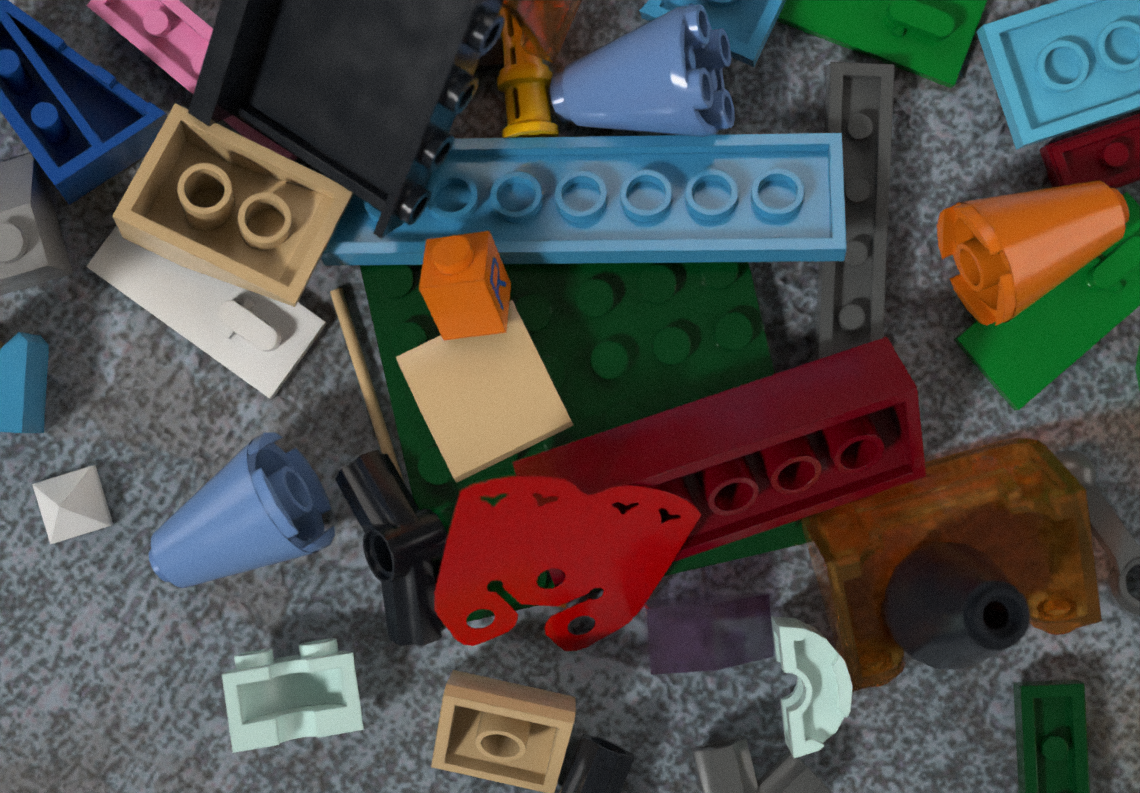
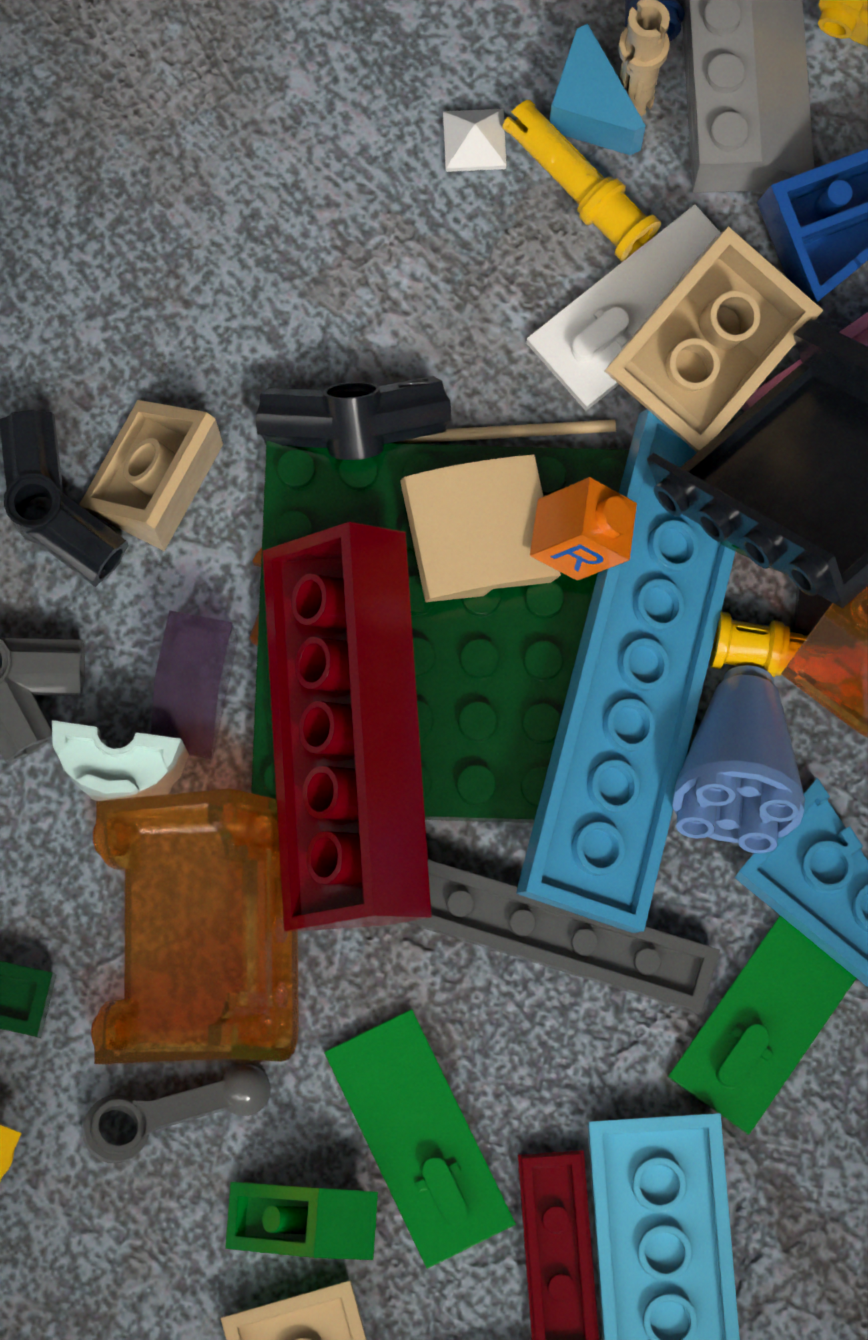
camera: 110 degrees right, 10 degrees down
medium blue cone [149,432,335,588] -> none
light aqua cylinder [222,638,364,753] -> none
red piece [434,476,701,651] -> none
black cone [881,541,1030,670] -> none
orange cone [937,181,1129,326] -> none
none -> yellow pin [502,99,661,261]

